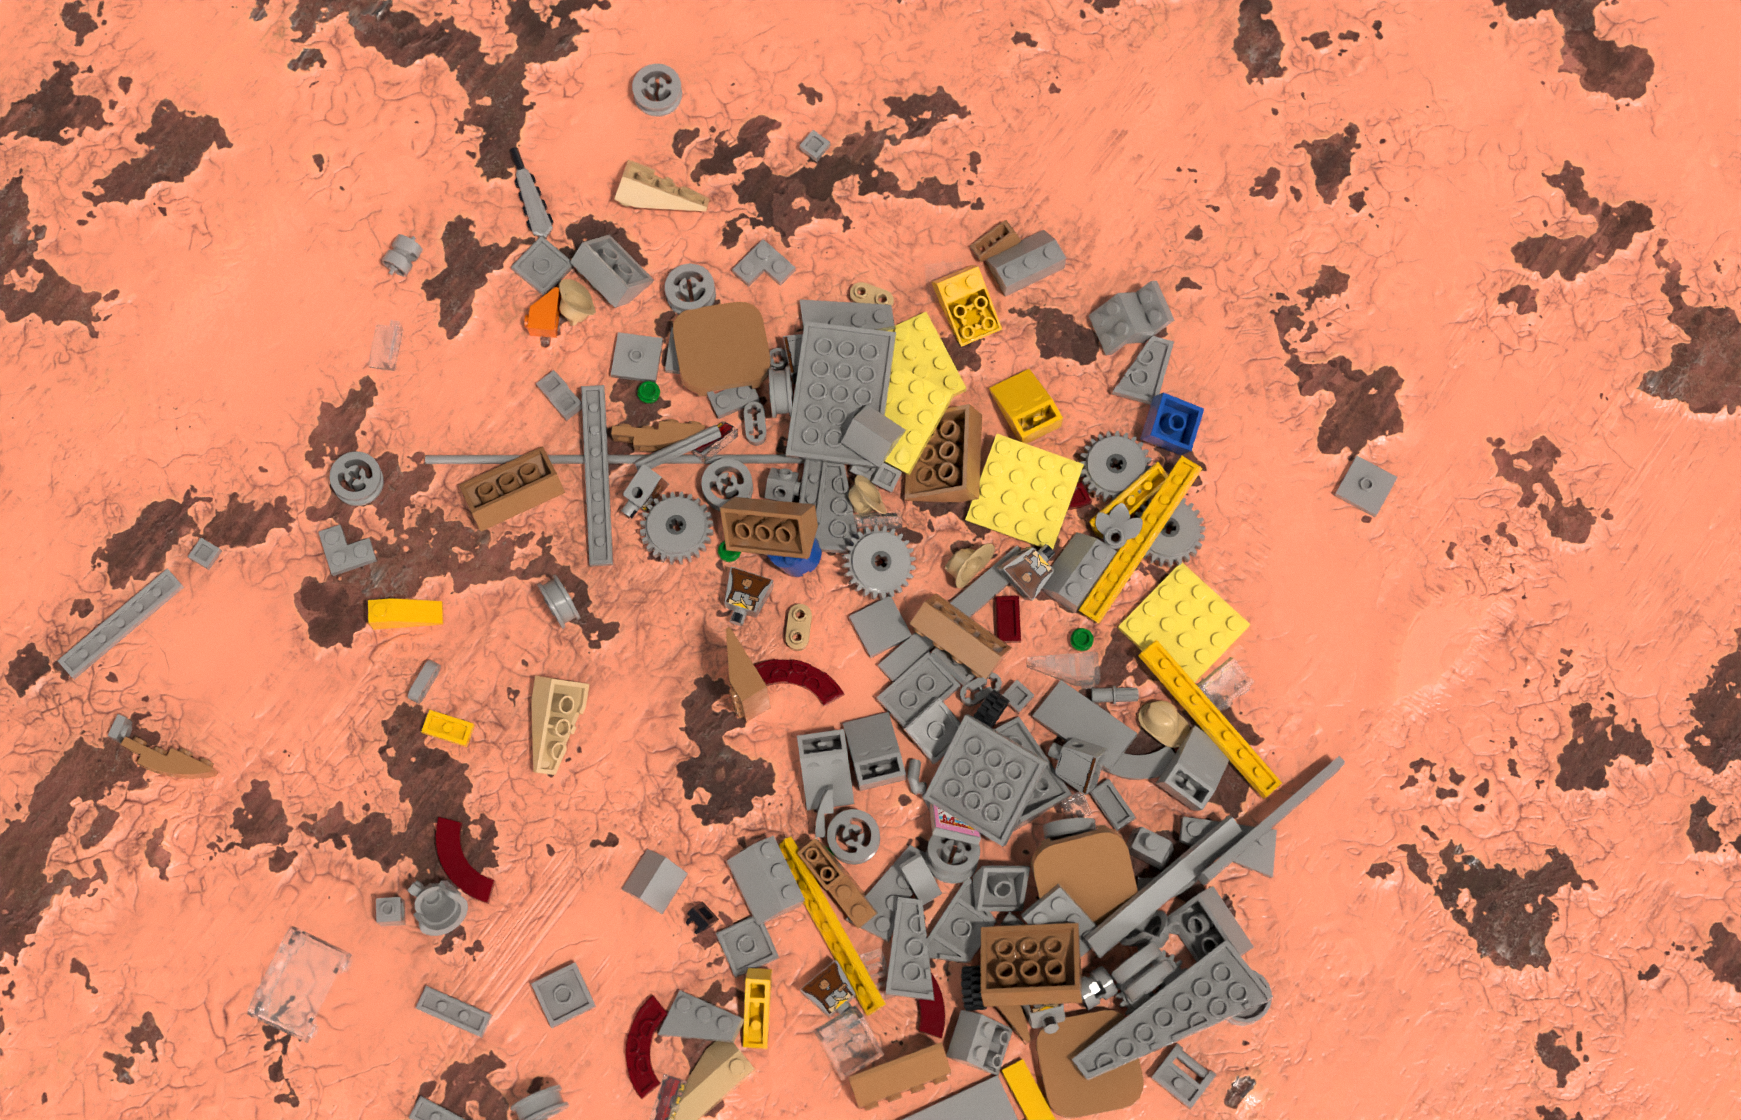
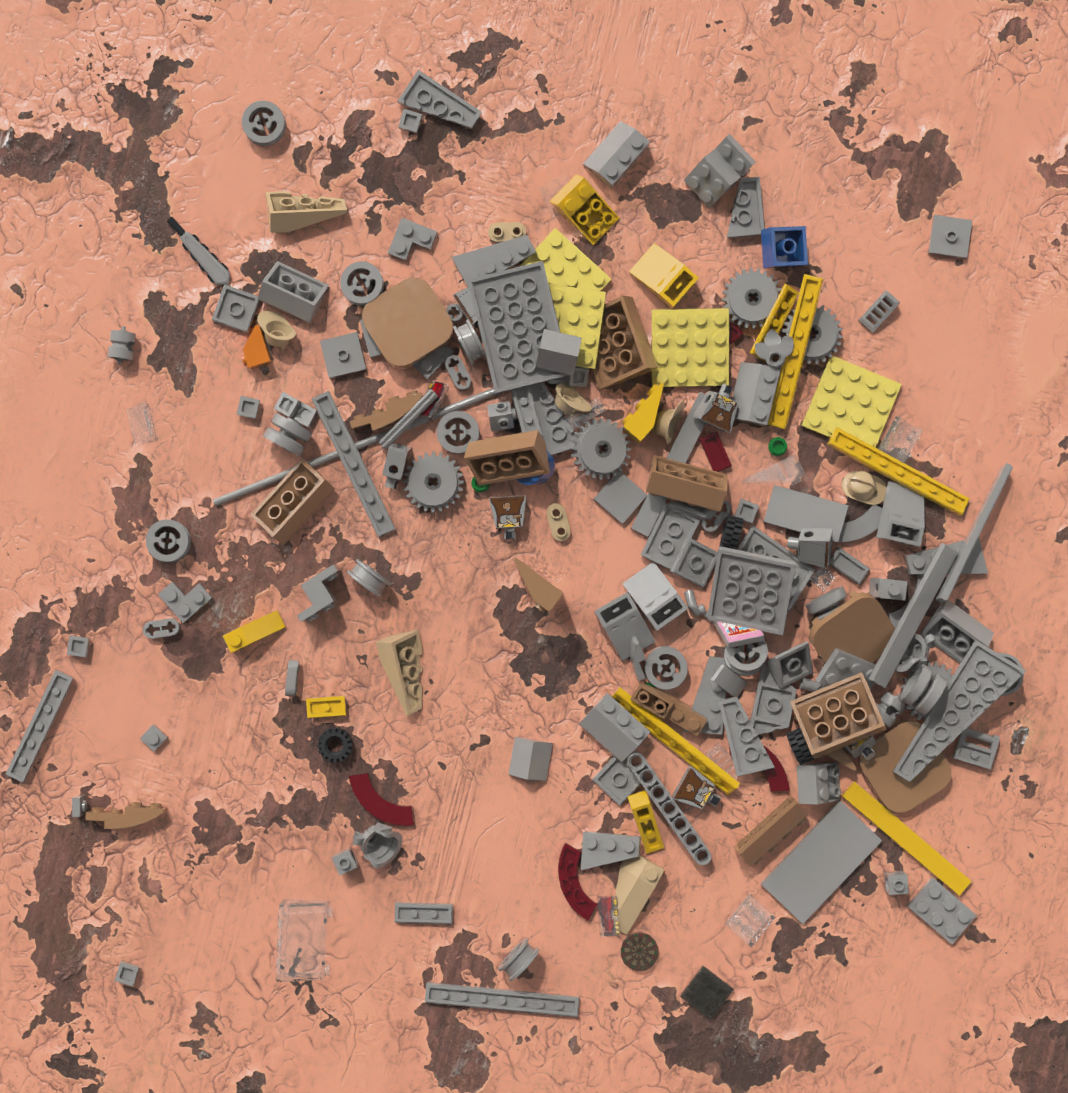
camera: 25 degrees left, 15 degrees up
light grey plate [531,962,596,1029] -> none
green plate [637,381,660,404] -> none
black tile [686,902,719,934] -> none
dark red tile [754,659,844,706] -> none
clear brick [813,1006,884,1080] -> none
medium nougat slope [970,220,1021,262] -> none
light grey axle [1091,686,1139,704] -> none
none -> light grey plate [114,961,140,986]
none -> light grey plate [140,724,168,751]
none -> light grey beam [143,618,181,639]
none -> light grey plate [237,396,260,419]
none -> light grey wheel [263,413,313,457]
none -> light grey bracket [297,564,341,623]
none -> black tyre [317,727,353,763]
none -> light grey wing [397,70,482,129]
none -> yellow slope [622,382,664,444]
none -> light grey beam [627,751,711,865]
none -> light grey slope [858,290,900,333]

